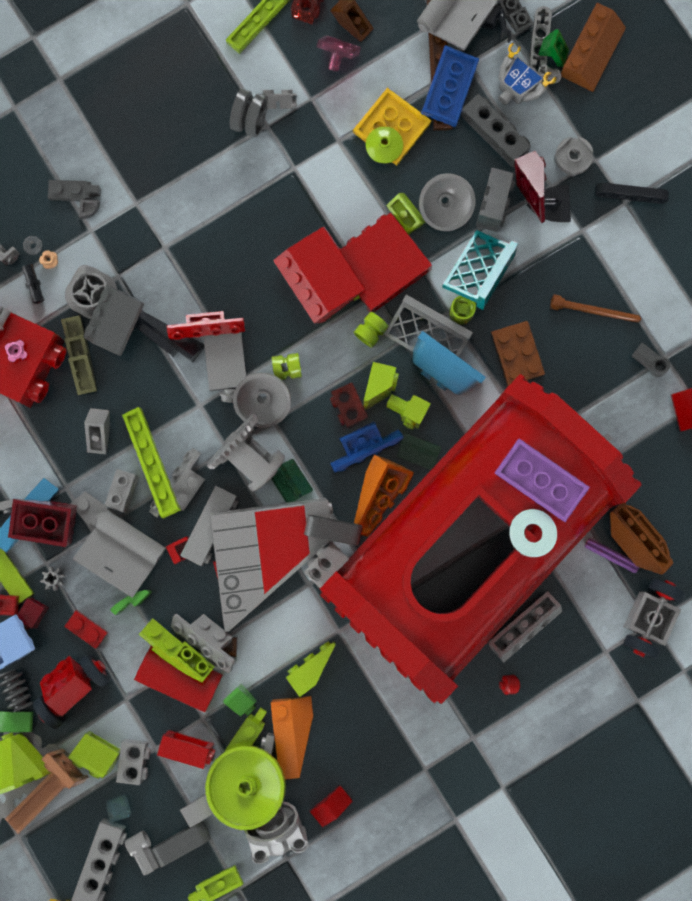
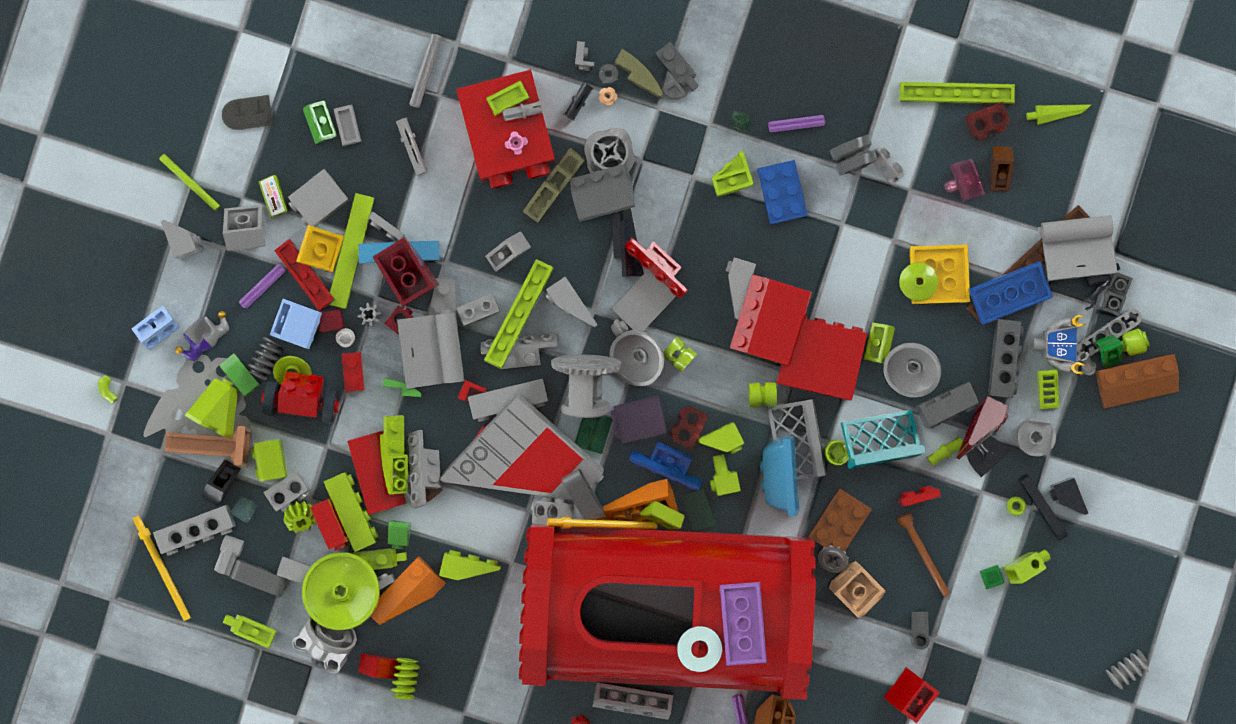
camera: 45 degrees right, 5 degrees up
none -> black slope [202,459,241,506]
none -> lime dish [273,356,312,385]
none -> lime gear [283,501,316,533]
none -> lime brick [324,472,379,552]
none -> white plate [336,328,355,347]
none -> dark red brick [384,306,413,335]
none -> lime piece [391,658,420,700]
none -> light grey slope [545,277,598,328]
none -> yellow bar [546,517,657,530]
none -> clear purple slope [611,395,667,443]
none -> olive slope [615,49,663,99]
none -> lime slope [640,501,684,530]
none -> lime wing [712,150,754,197]
none -> light grey slope [726,257,756,320]
none -> clear green plate [731,111,751,131]
none -> blue plate [757,160,808,225]
none -> medium lavender axle [768,115,825,132]
none -> light grey gear [818,545,849,573]
none -> light nougat slope [829,561,885,618]
none -> red plate [897,485,941,507]
none -> lime pin [926,436,963,467]
none -> green tile [979,565,1004,589]
none -> lime torso [1002,550,1051,584]
none -> lime plate [1006,497,1026,516]
none -> lime slope [1036,369,1059,409]
none -> black slope [1049,477,1089,515]
none -> lime head [1121,329,1150,356]

